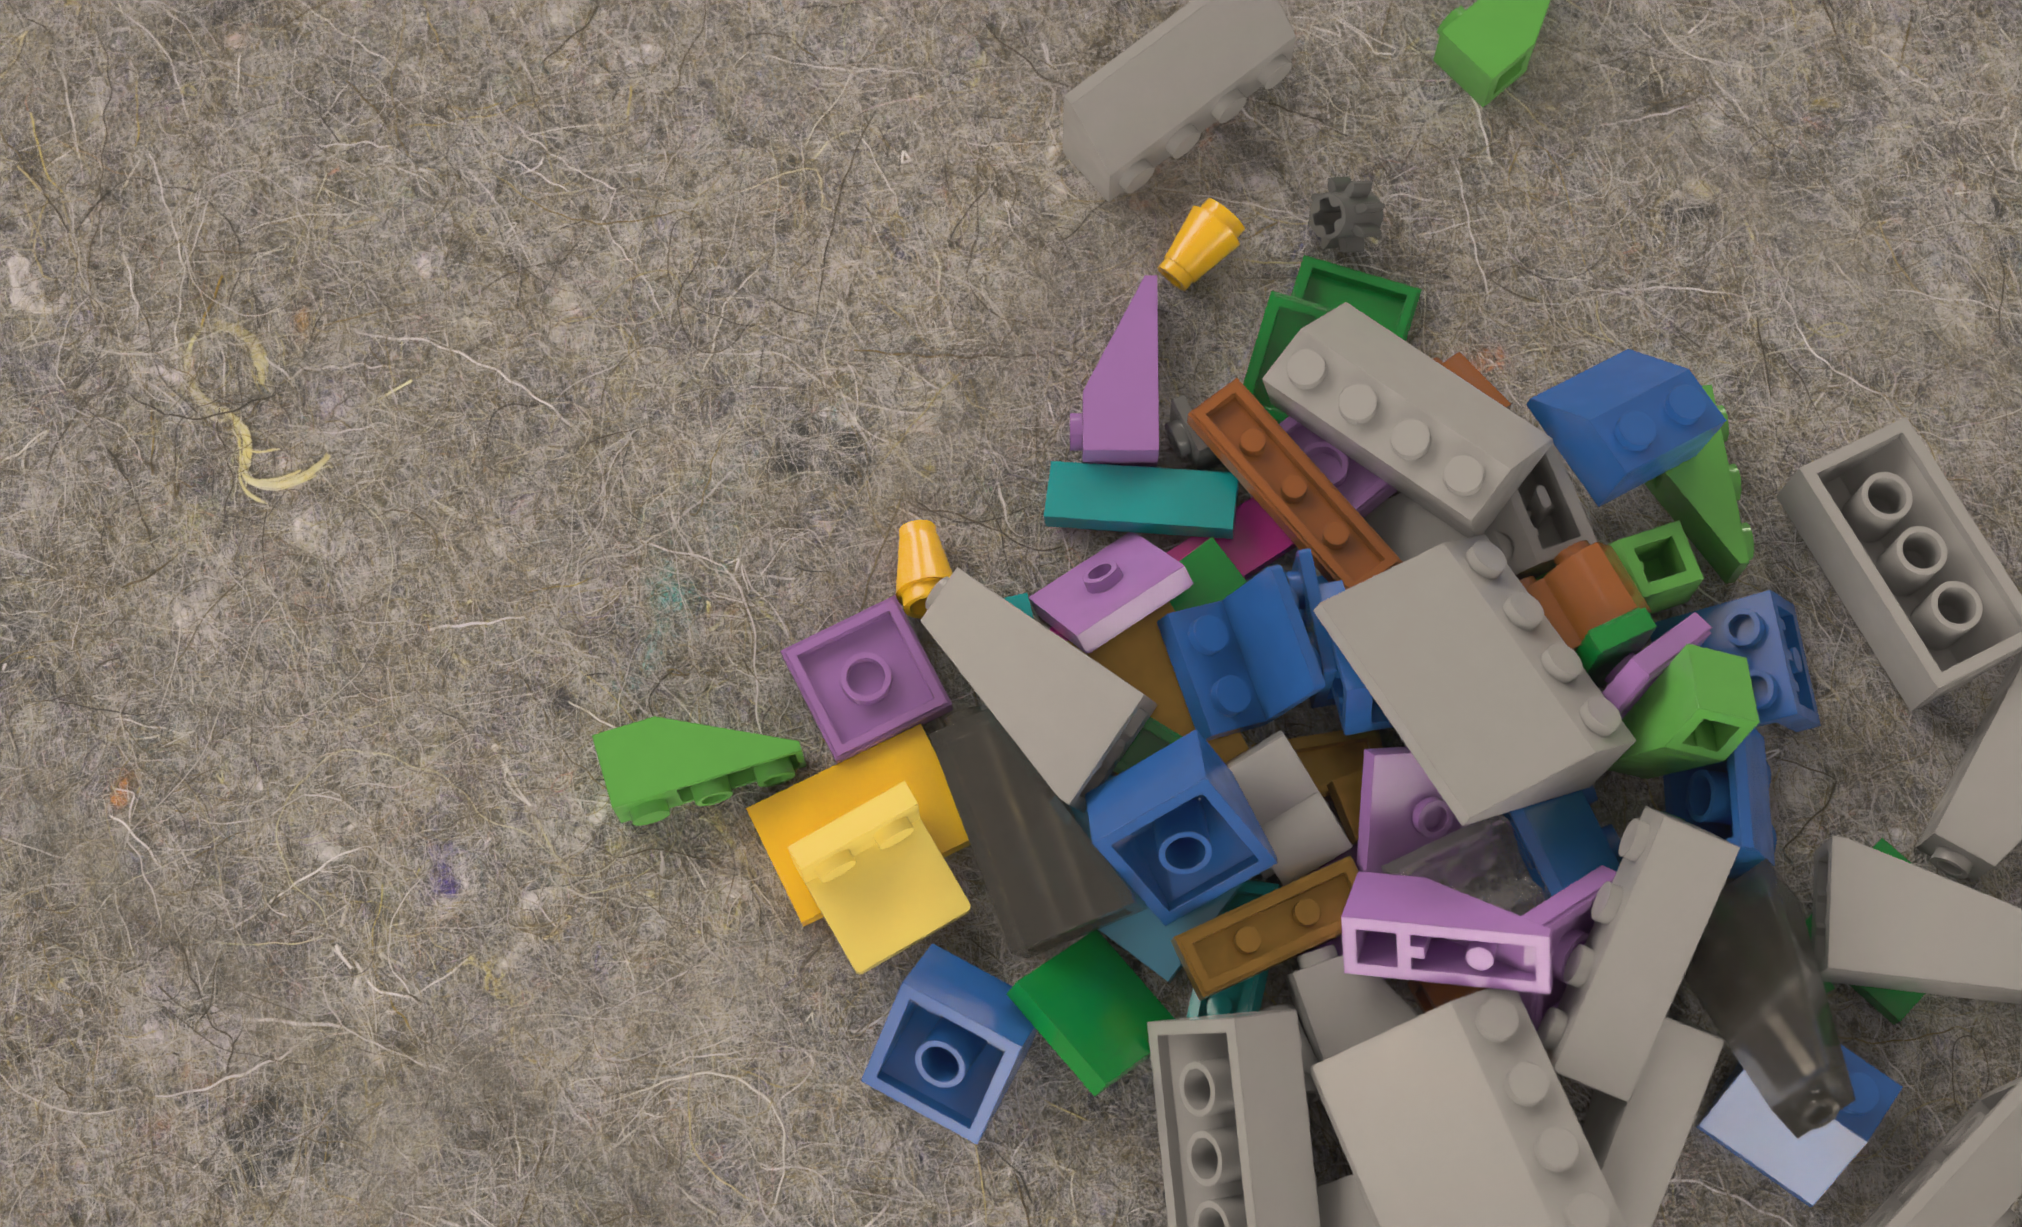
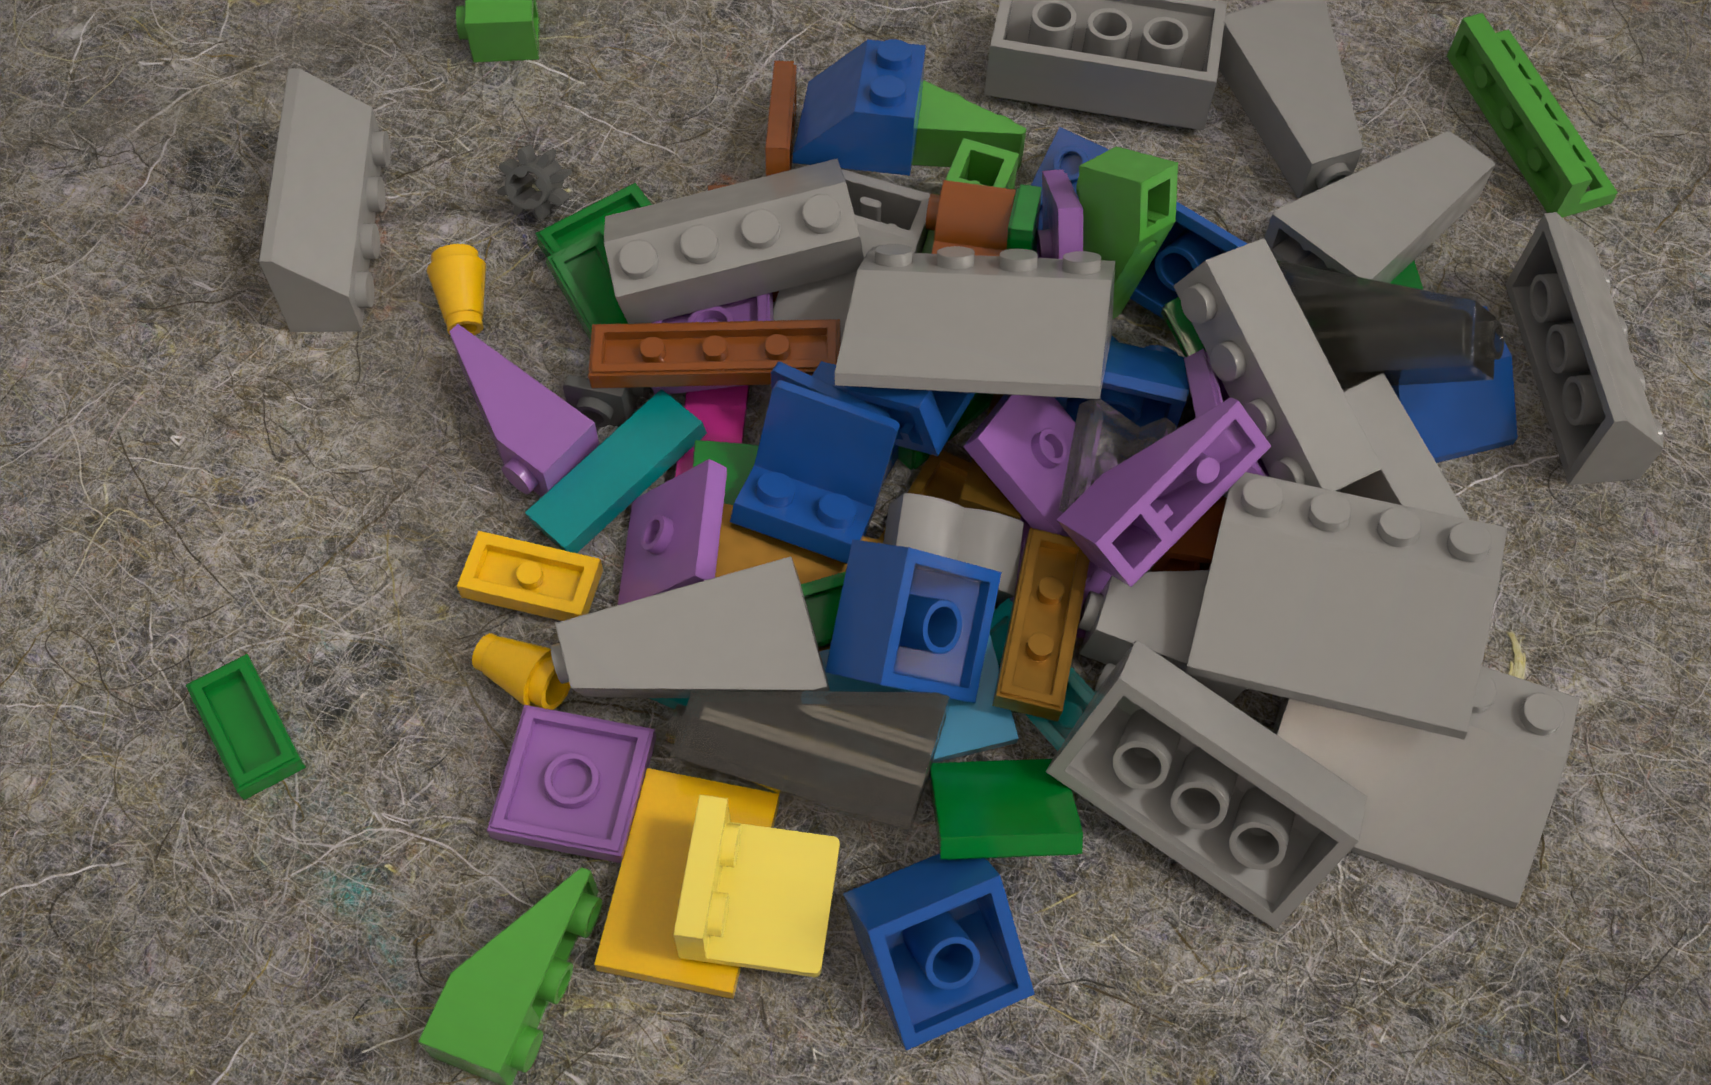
camera: 55 degrees left, 10 degrees down
none -> green tile [186,654,306,800]
none -> yellow plate [457,531,603,621]
none -> dark orange tile [765,60,797,176]

